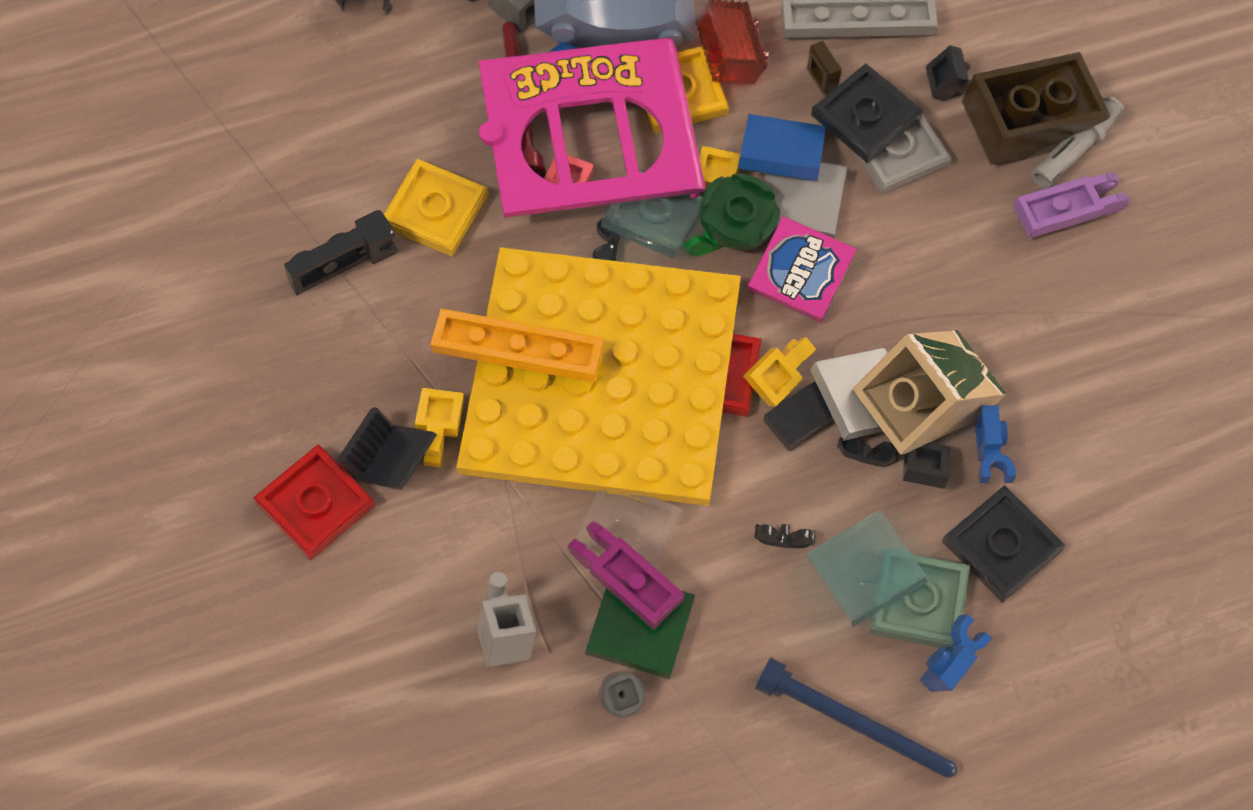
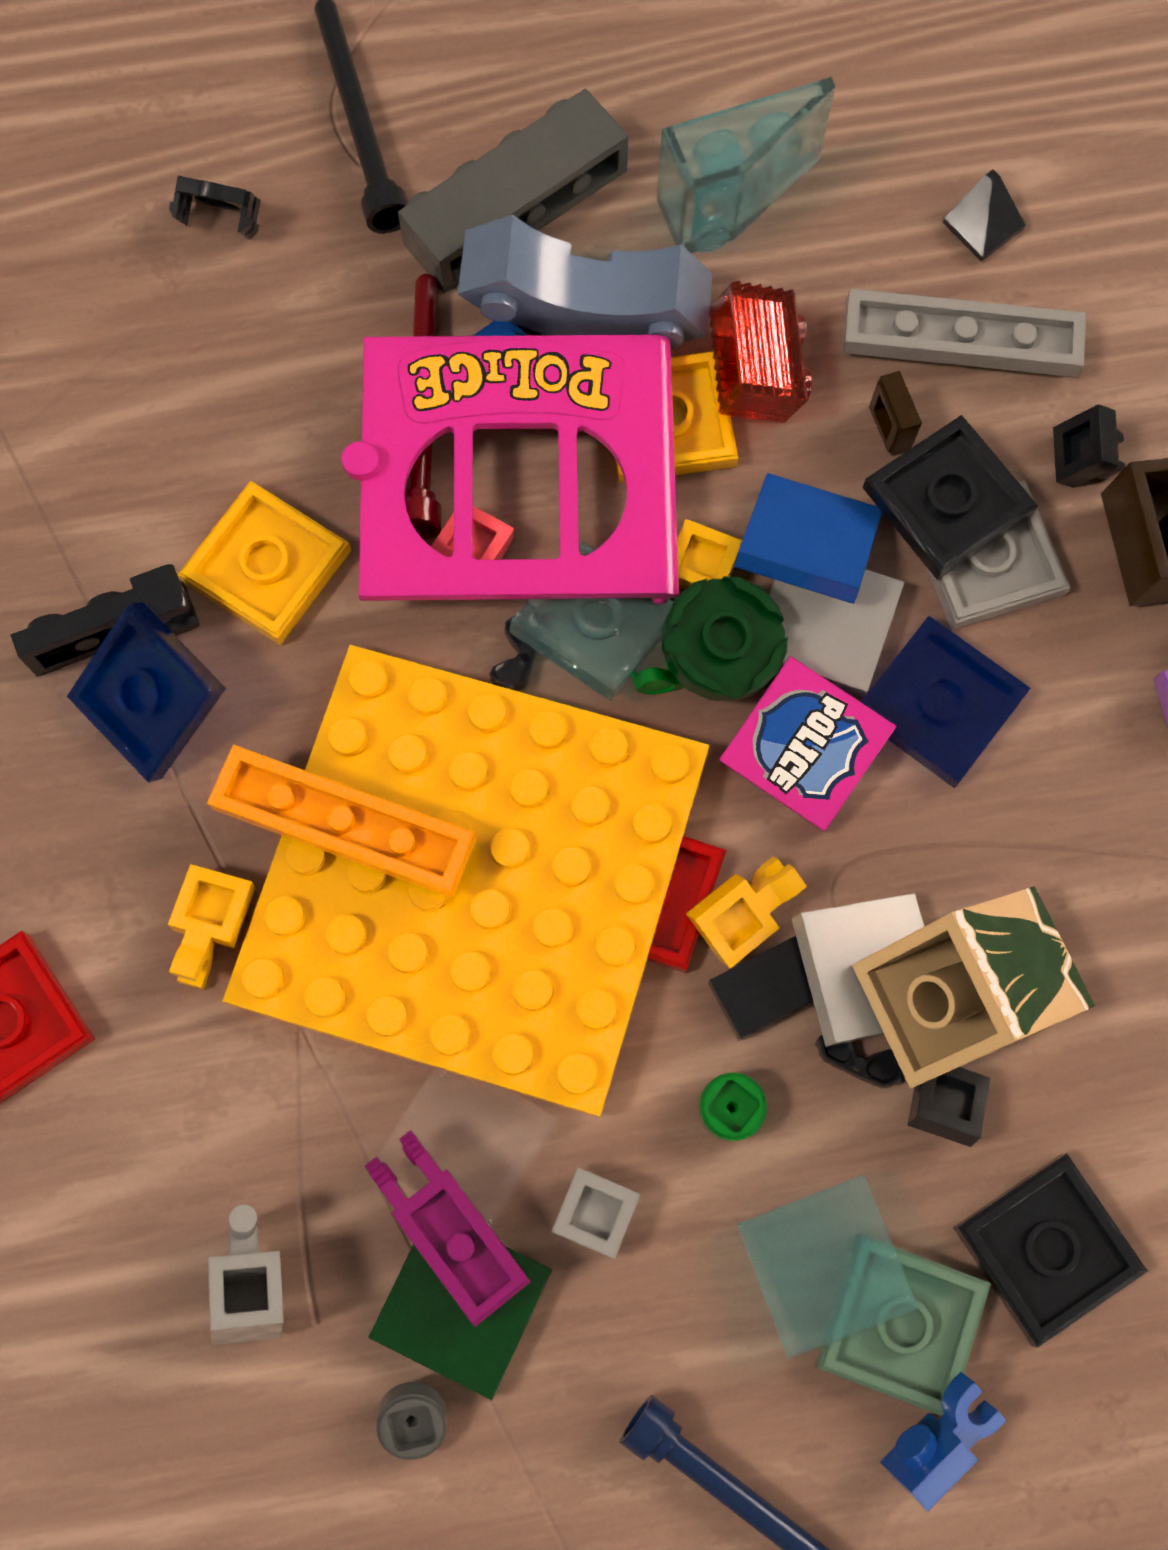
camera: 10 degrees right, 10 degrees up
black piece [336,407,437,490] -> none
black piece [754,524,816,549] -> none
blue plate [974,405,1016,484] -> none
none -> clear blue tile [67,602,226,783]
none -> light grey plate [552,1167,640,1259]
none -> green tile [698,1073,767,1142]
none -> clear blue tile [861,616,1031,788]

